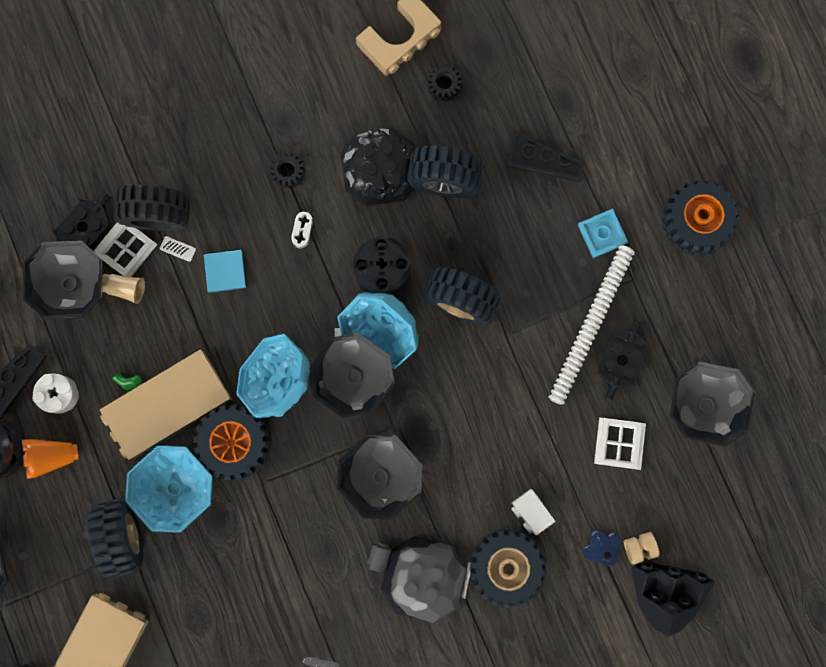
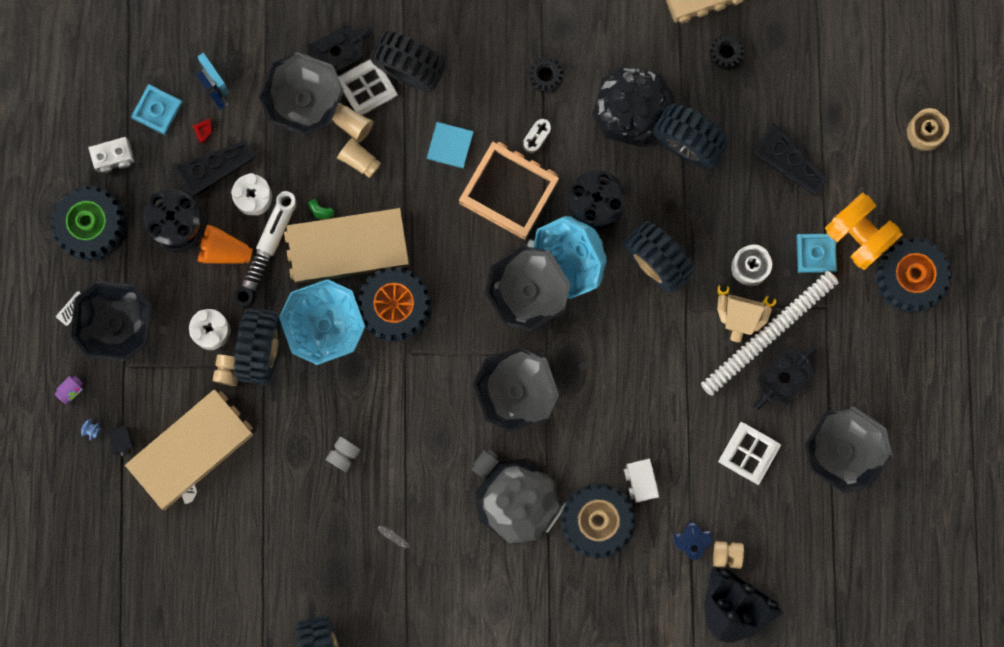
camera: 25 degrees right, 0 degrees up
white sticker [160,236,196,262] -> none
medium azure rock [237,334,310,418] -> none
none -> white brick [189,309,231,350]
none -> tan wheel [212,355,238,386]
none -> piece [234,191,297,308]
none -> light grey wheel [325,437,361,473]
none -> tan plant [337,137,381,178]
none -> light nougat window [459,142,559,240]
none -> tan torso [717,285,776,342]
none -> white brick [731,244,772,286]
none -> light orange wheel [824,192,903,270]
none -> tan brick [907,108,949,151]

